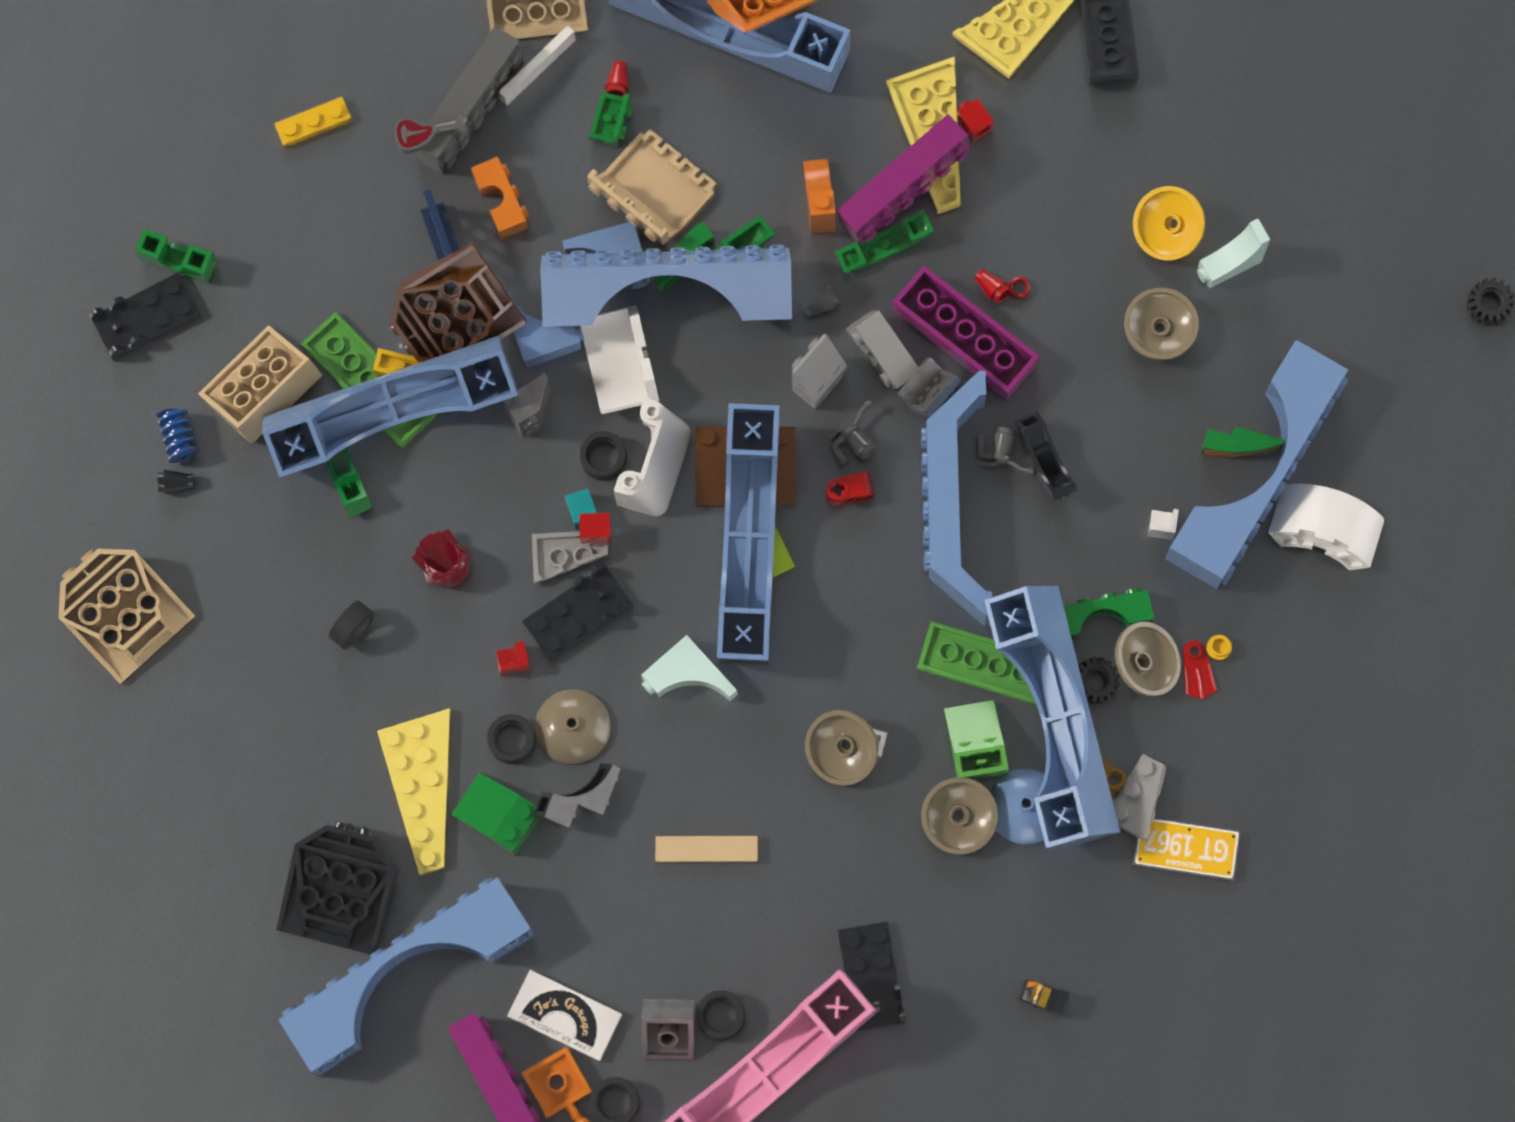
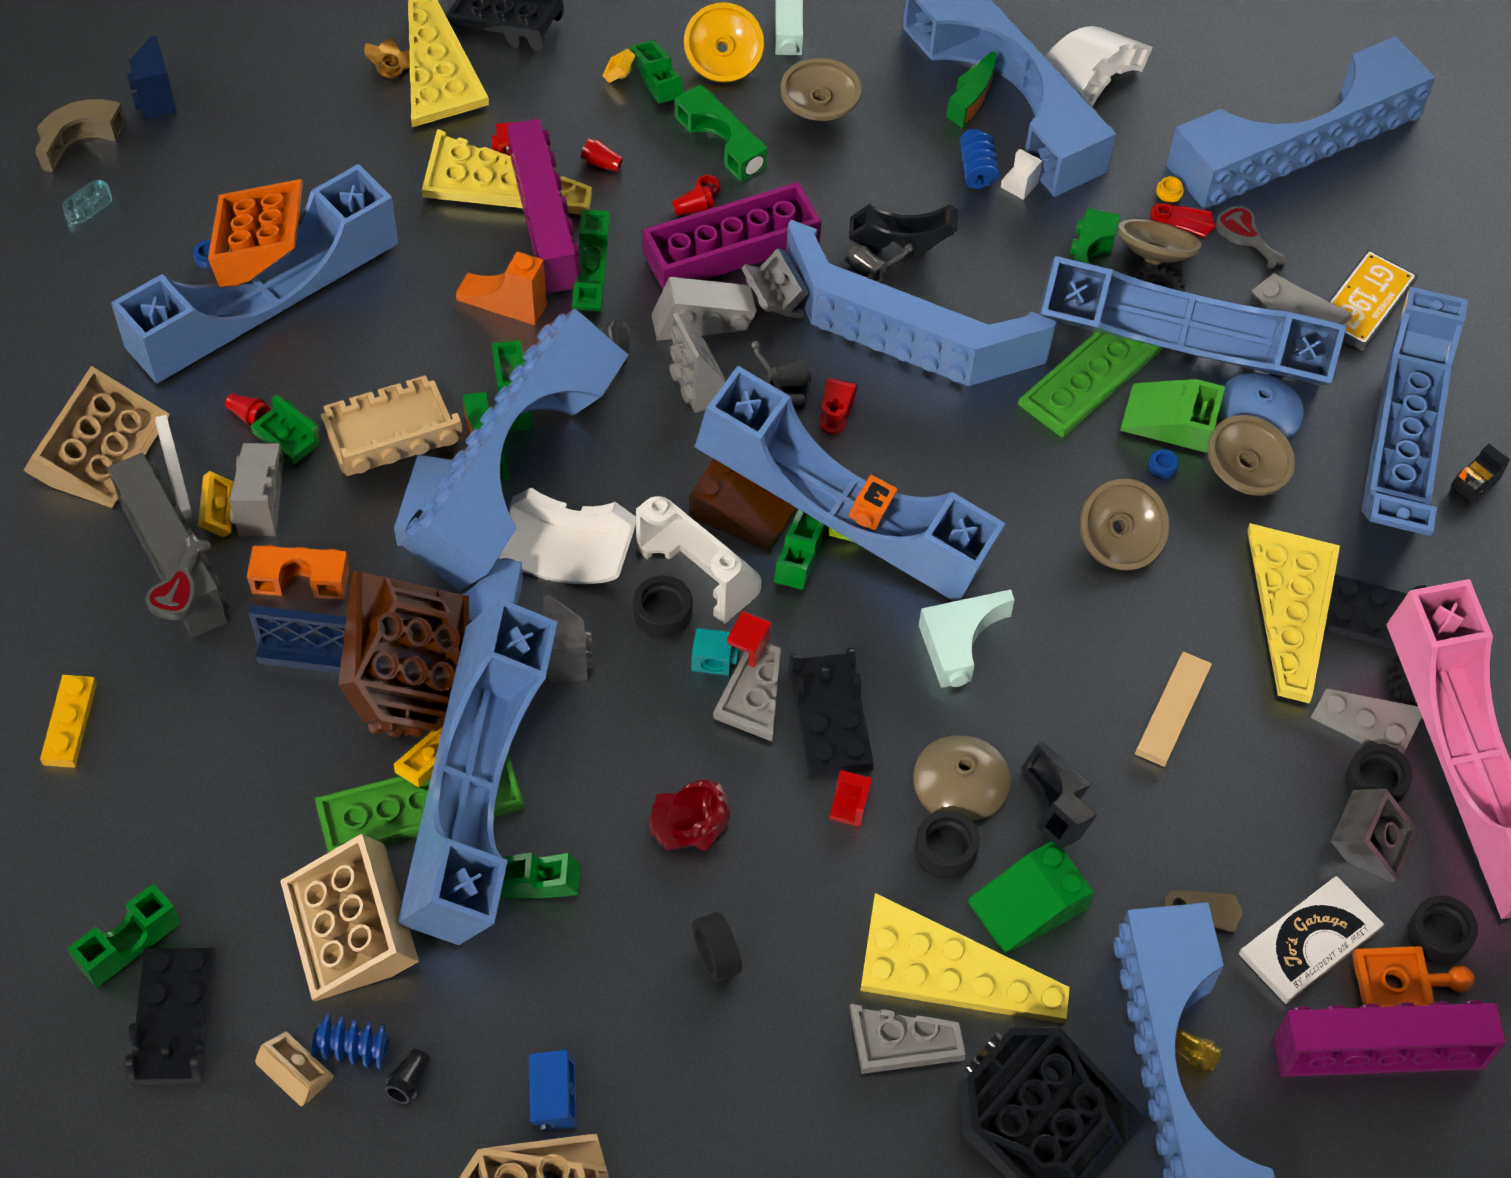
camera: 70 degrees left, 20 degrees down
none -> yellow plate [198,471,234,538]
none -> light grey wedge [229,443,284,536]
none -> tan slope [255,1031,334,1106]
none -> blue hinge [529,1049,577,1131]
none -> red cone [580,138,623,172]
none -> yellow plate [602,48,635,83]
none -> green slope [629,39,683,104]
none -> green arch [675,84,768,182]
none -> green slope [773,510,826,590]
none -> orange brick [848,474,898,531]
none -> light grey wing [849,1004,966,1074]
none -> blue piece [960,129,1000,189]
none -> blue tile [1148,449,1179,479]
none -> dark tan piece [1164,890,1243,933]
none -> medium blue arch [1166,36,1435,209]
none -> clear yellow cone [1175,1027,1223,1074]
none -> dark grey piece [1215,205,1288,269]
none -> light yellow wing [1247,523,1340,703]
none -> light grey wing [1311,688,1422,754]
none -> medium blue slope [1361,287,1468,536]

